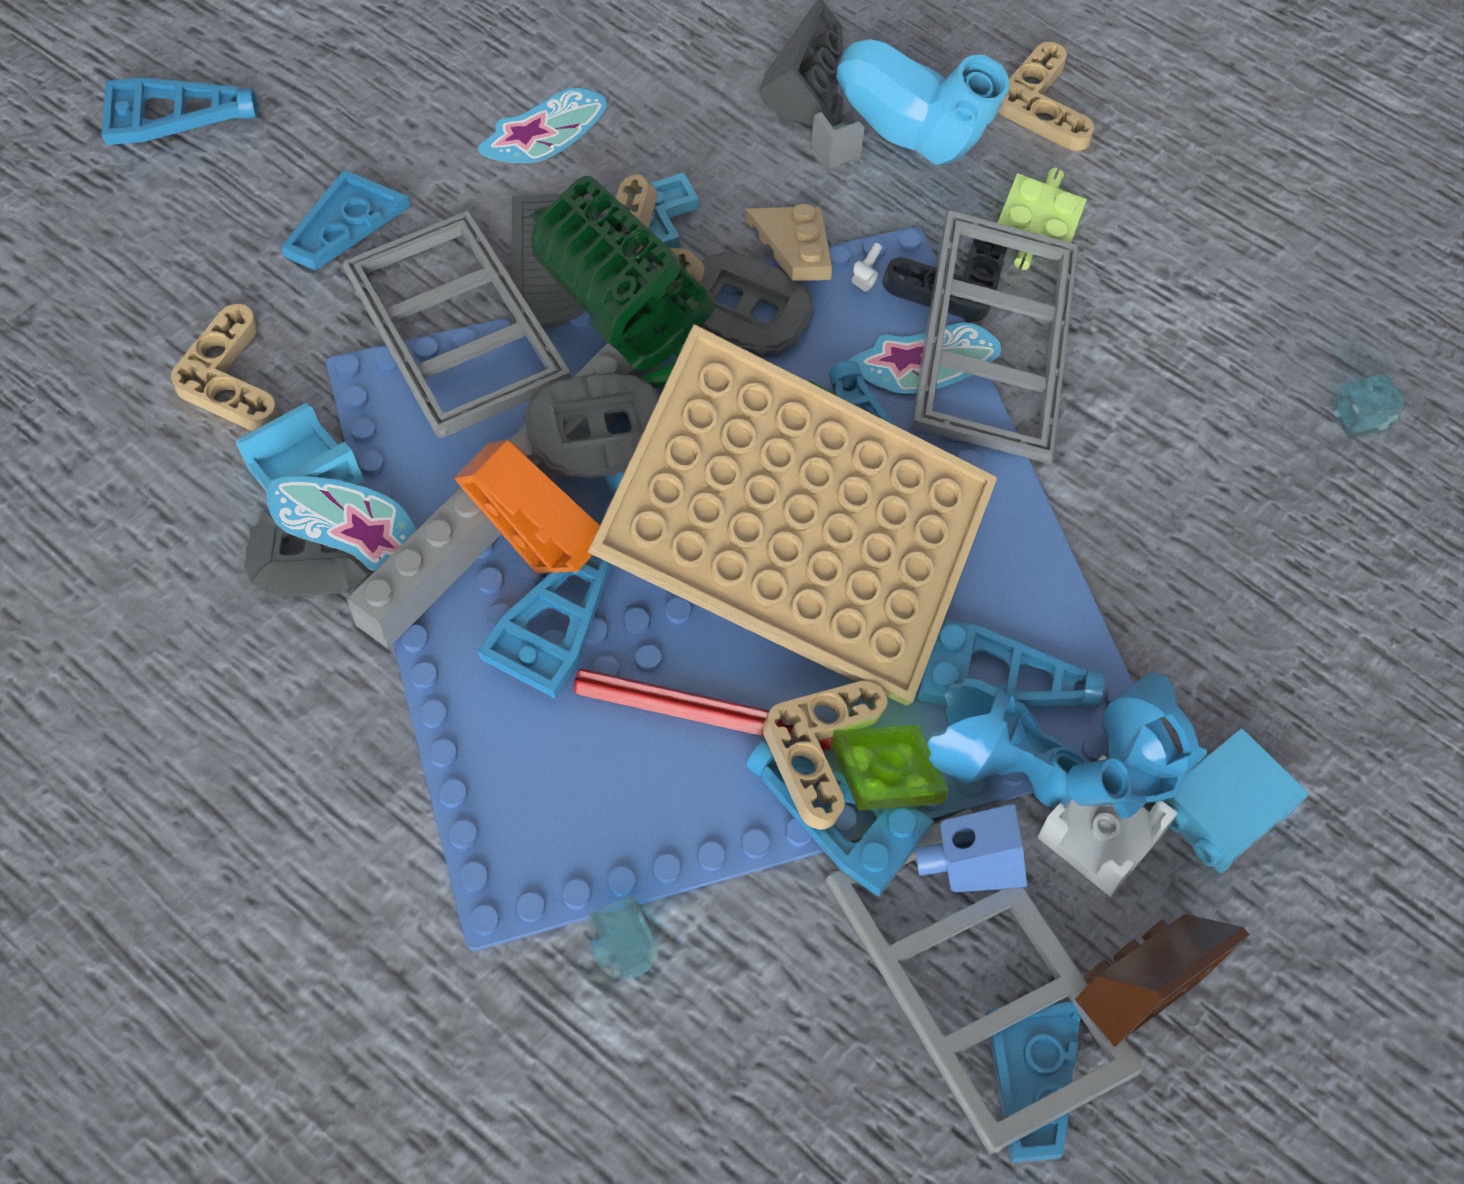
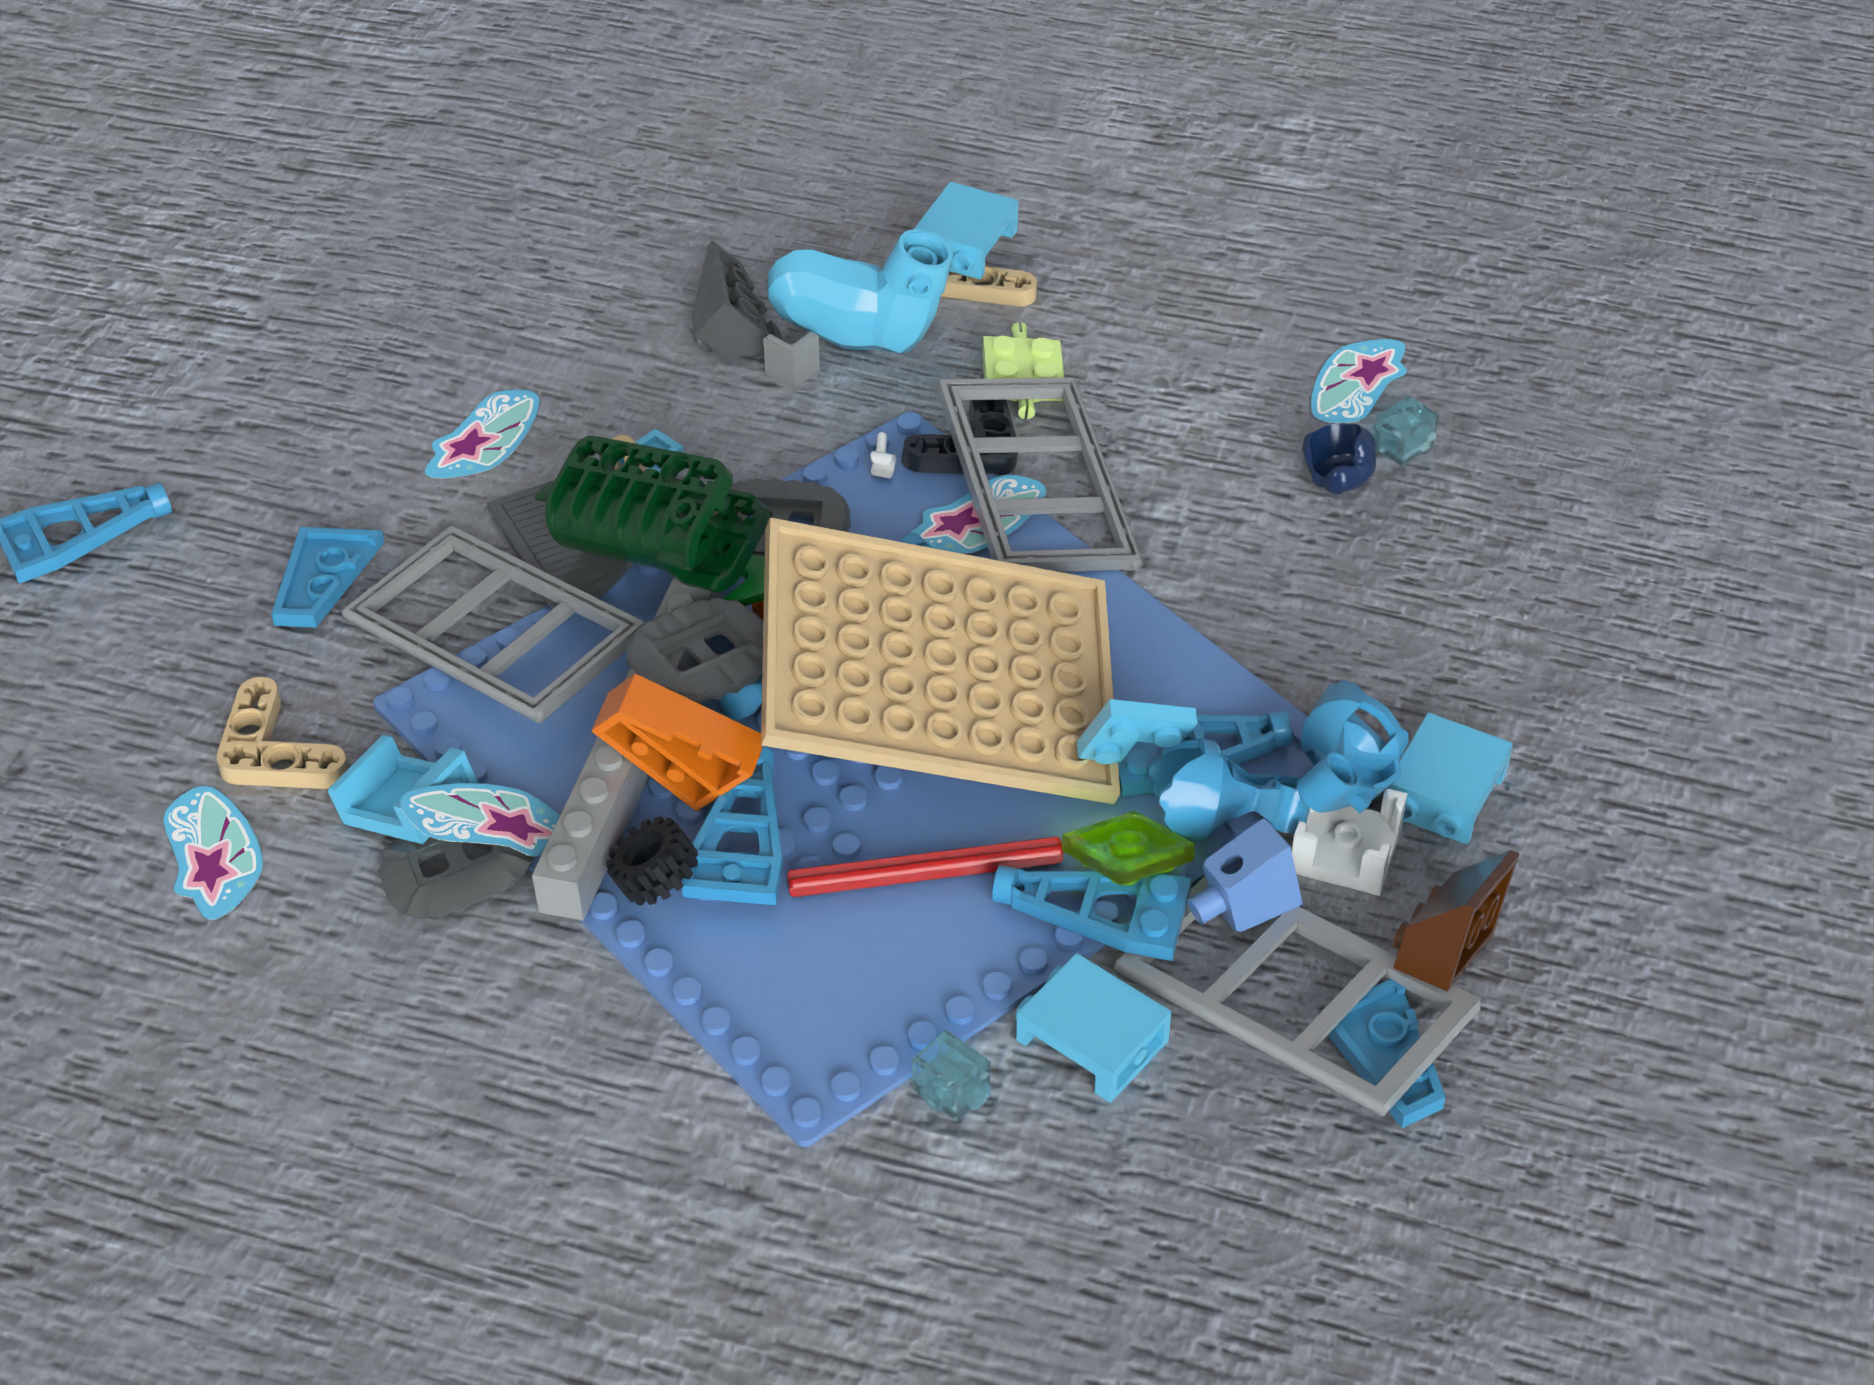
camera: 20 degrees left, 15 degrees down
tan wing [746,204,832,281] -> none
tan beam [763,680,888,830] -> none
none -> sticker [163,786,263,920]
none -> black tyre [606,817,699,906]
none -> medium azure panel [914,182,1018,279]
none -> medium azure panel [1015,953,1171,1103]
none -> medium azure plate [1076,699,1197,764]
none -> dark blue hair [1302,423,1376,495]
none -> sticker [1311,339,1407,423]

